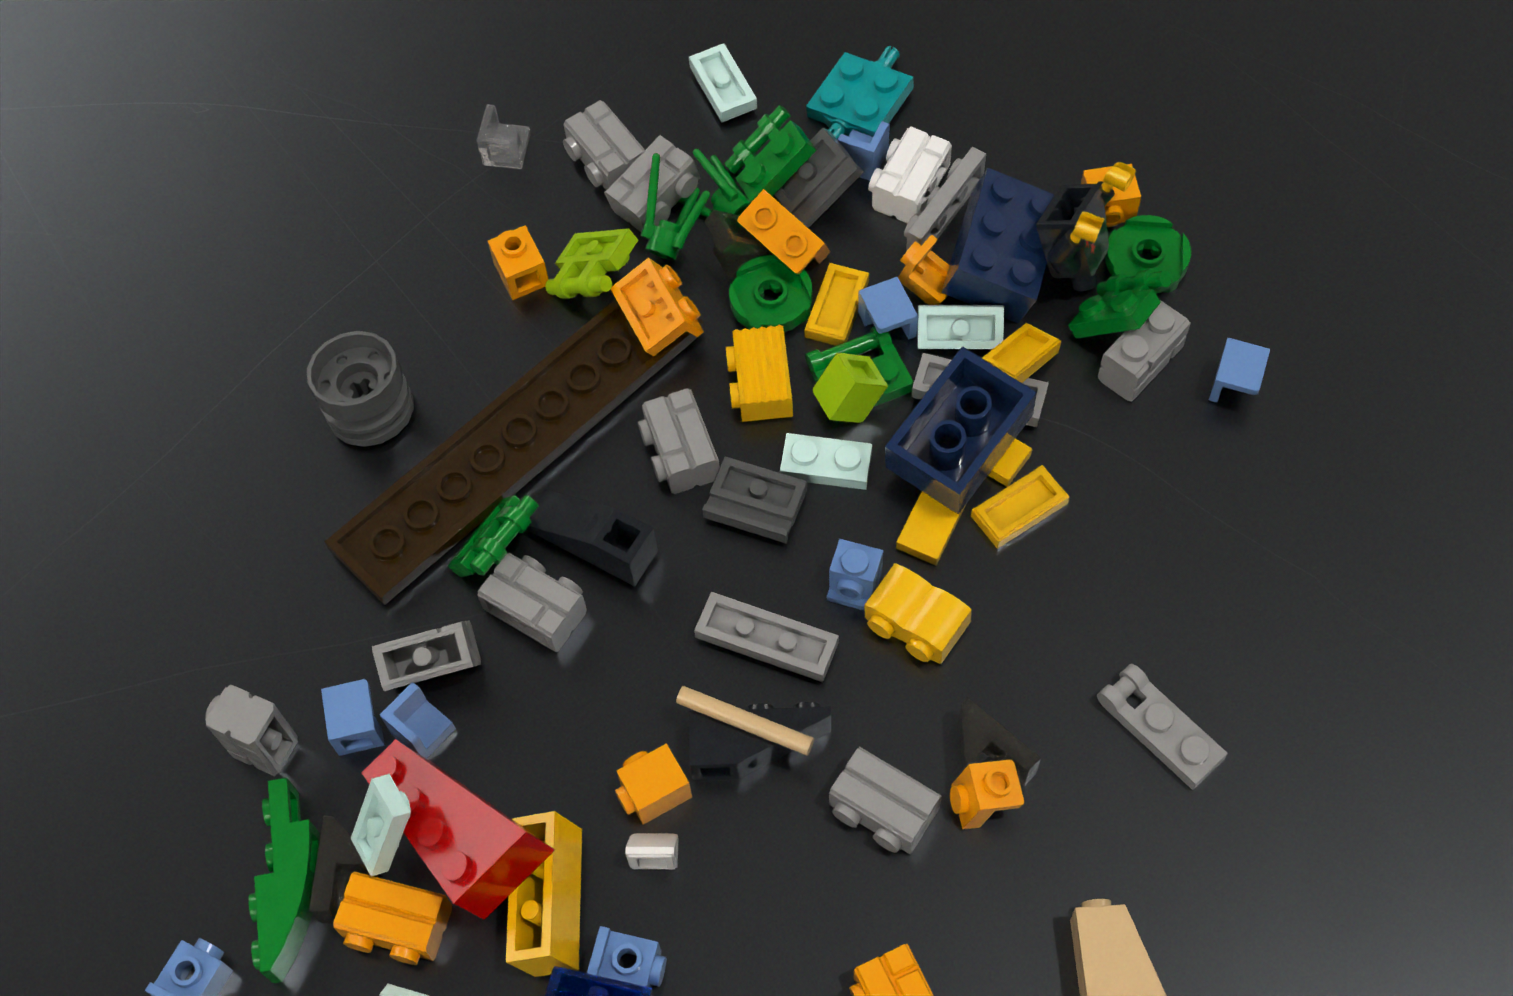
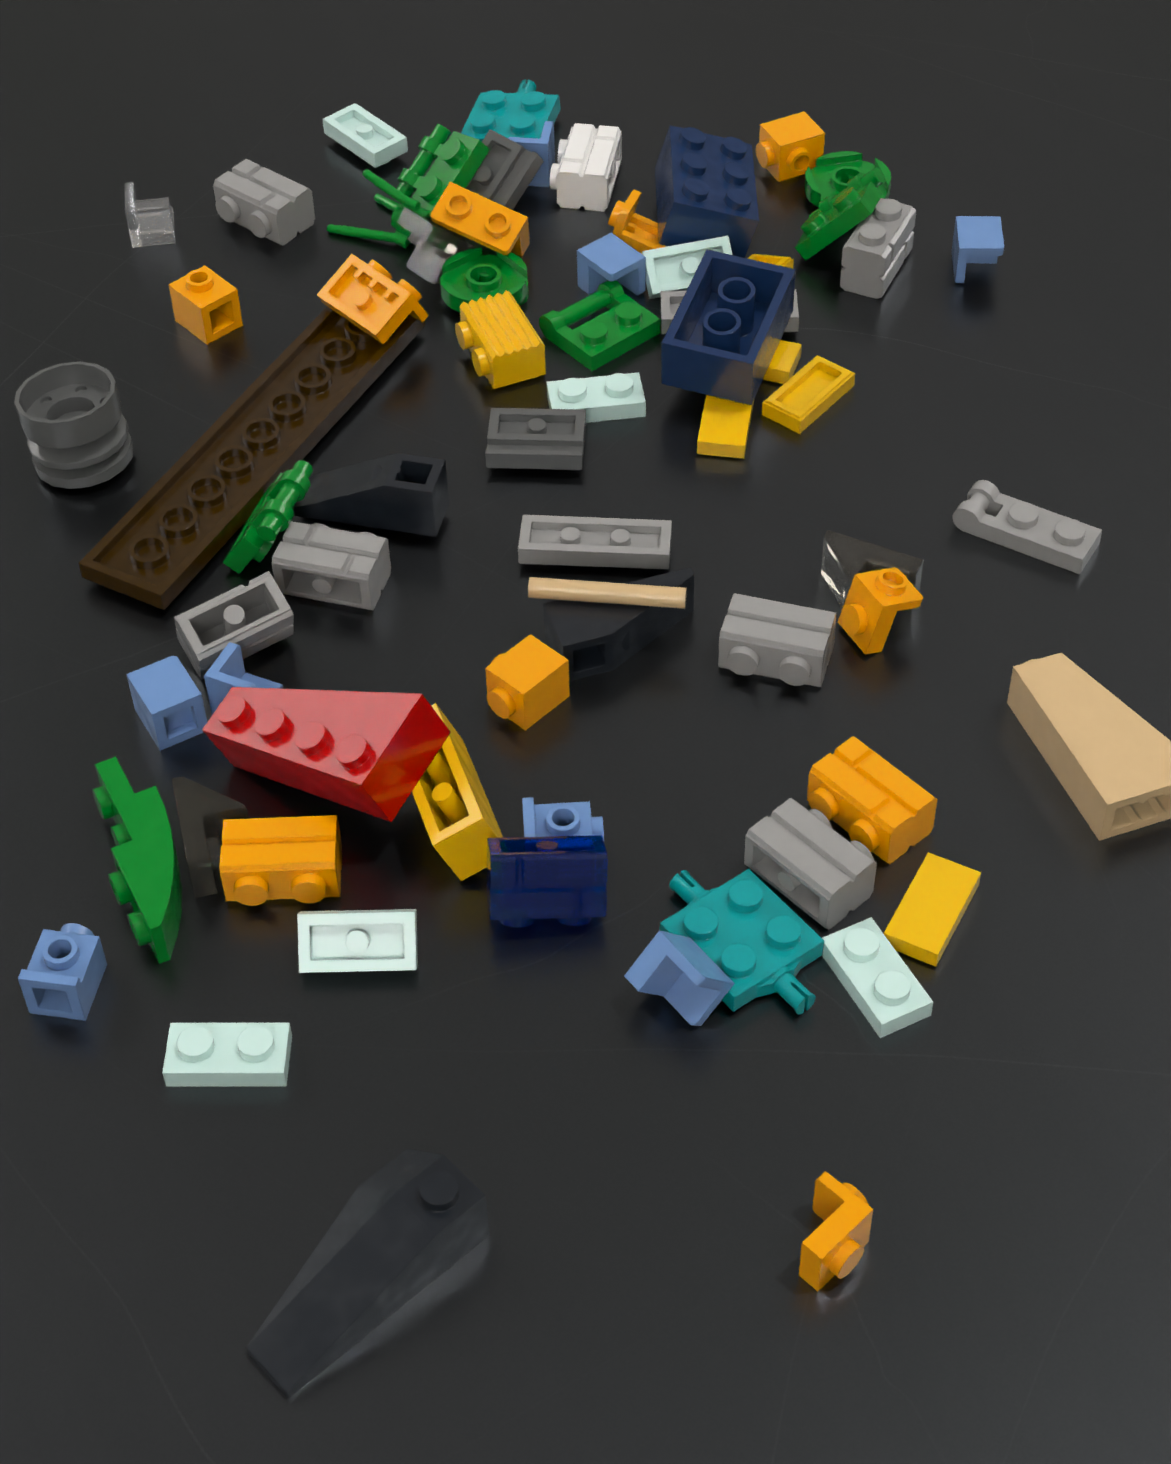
camera: 20 degrees left, 15 degrees down
light grey brick [205,685,298,776] -> none
light aqua plate [350,774,411,876] -> none
lime plate [545,228,638,299] -> none
light grey brick [604,135,700,232] -> none
white slope [625,833,679,870] -> none
light grey brick [638,388,720,494] -> none
green plant [640,153,710,261] -> none
yellow tile [804,263,869,346] -> none
lime panel [813,353,888,423] -> none
medium blue brick [827,539,883,611] -> none
yellow brick [864,563,972,664] -> none
light grey plate [904,147,986,251] -> none
black torso [1036,162,1136,291] -> none

